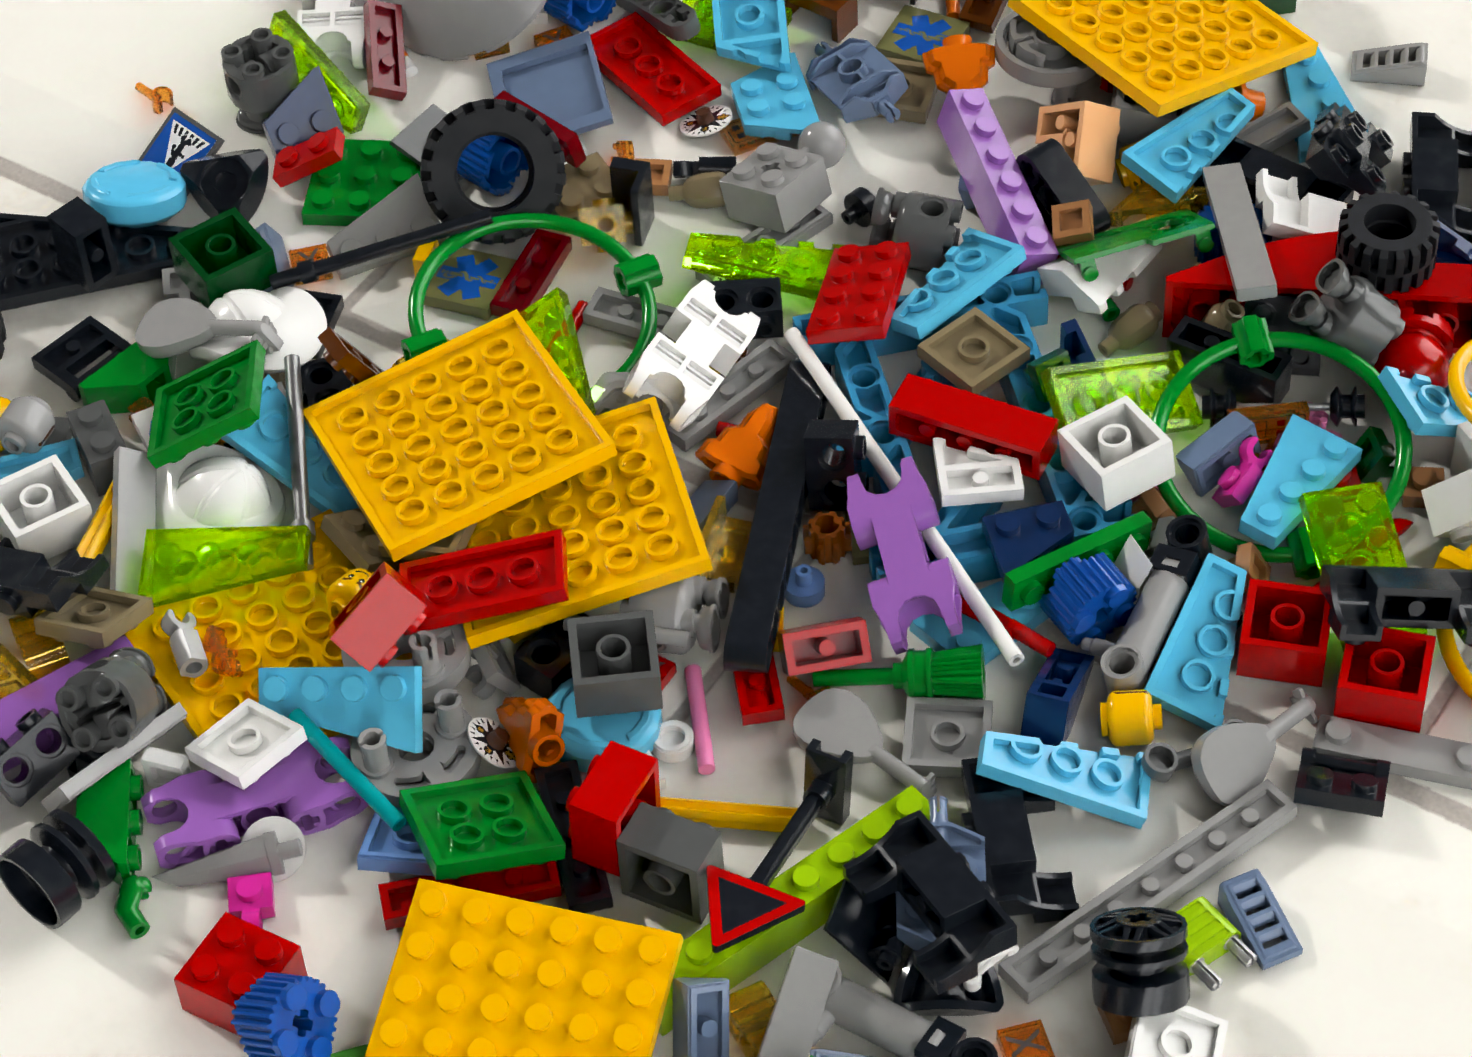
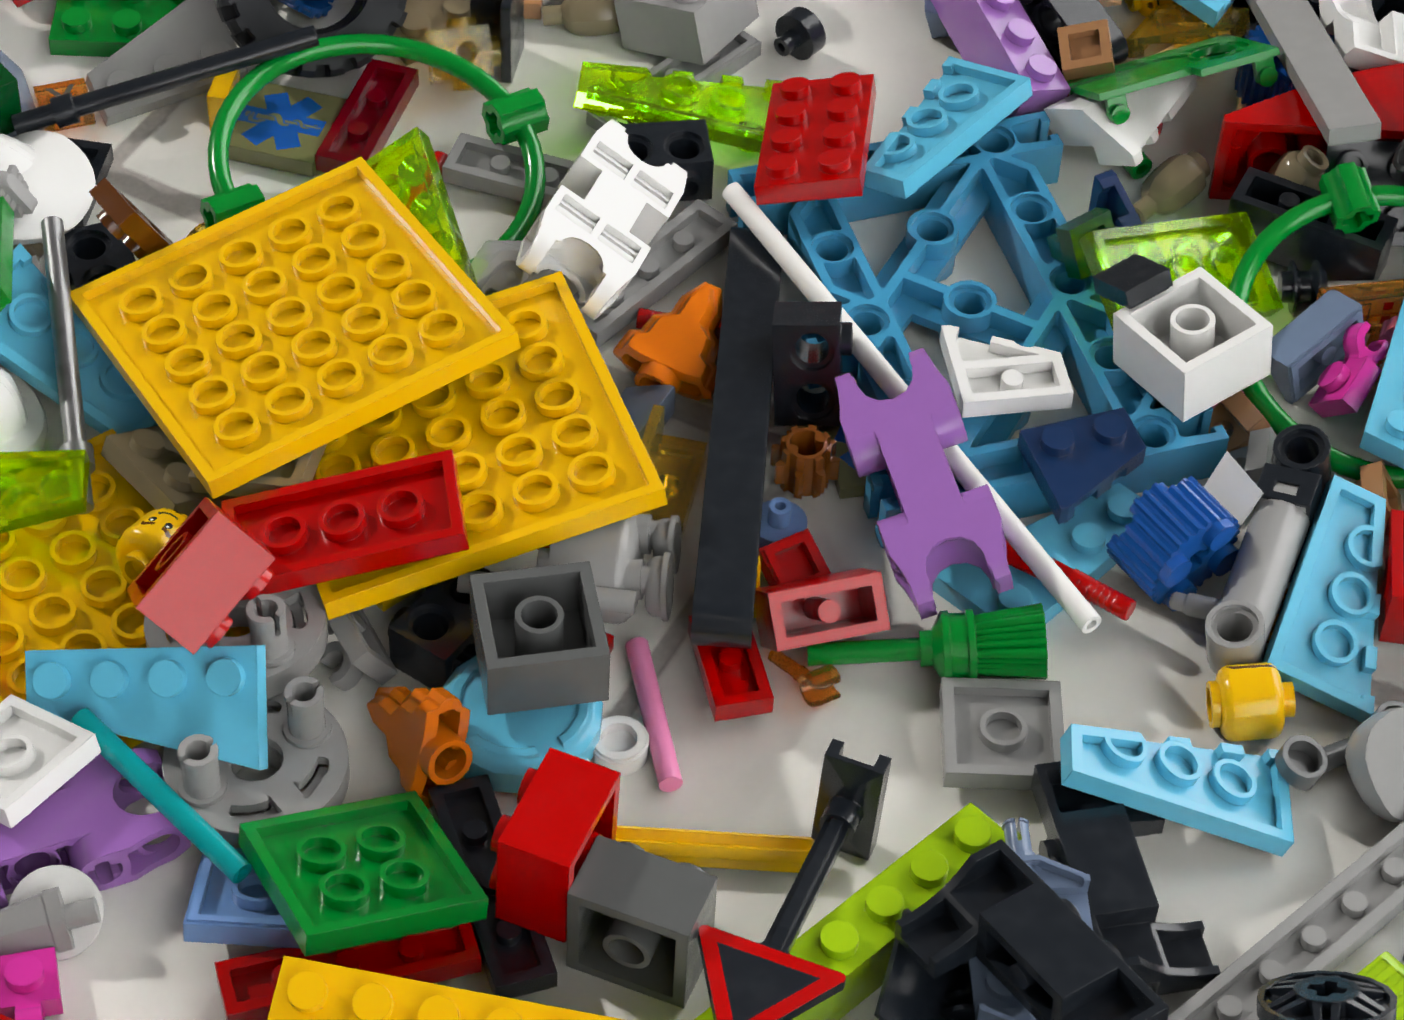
camera: 10 degrees left, 0 degrees up
piece [467,717,516,769] -> none
light grey piece [793,688,937,800] -> none
dark grey piece [869,187,964,272] -> none
red brick [888,373,1059,480] -> none
dark tan plate [917,307,1030,394] -> none
green plate [1002,511,1153,612] -> none
dark blue slope [1020,648,1095,746] -> none
none -> red tile [759,528,831,586]
none -> black tile [1092,253,1173,309]

